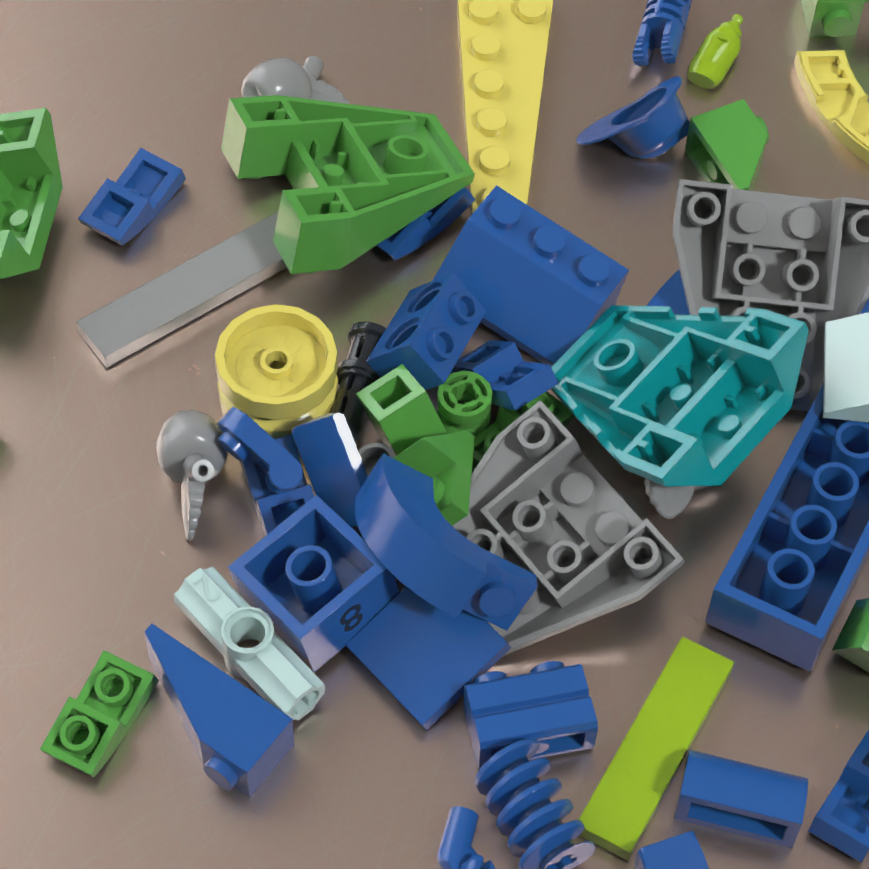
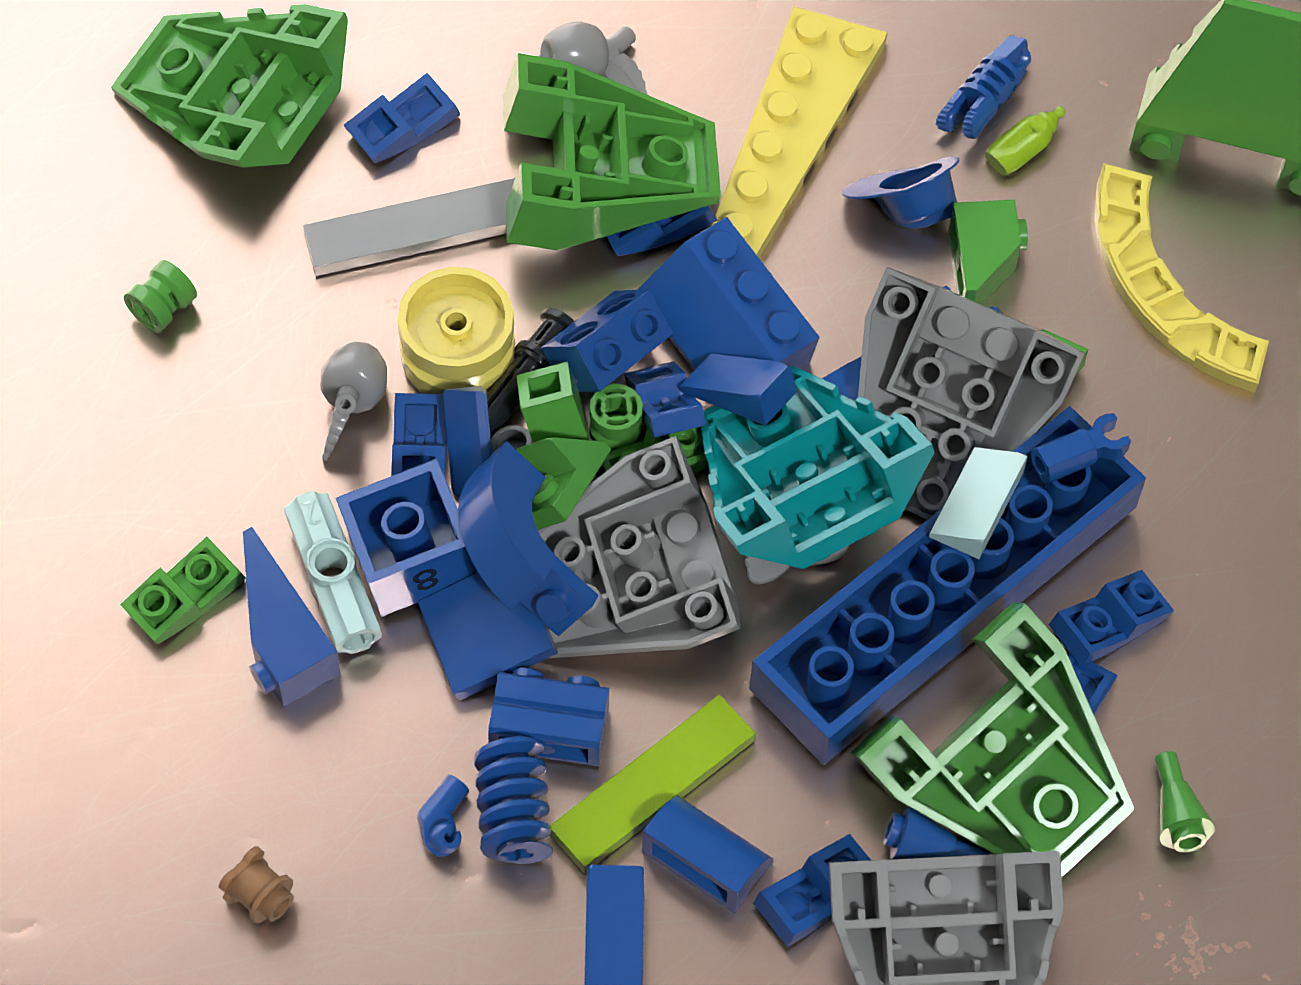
camera: 20 degrees right, 5 degrees up
blue plate [217,407,303,494] -> none
none -> blue slope [680,353,797,425]

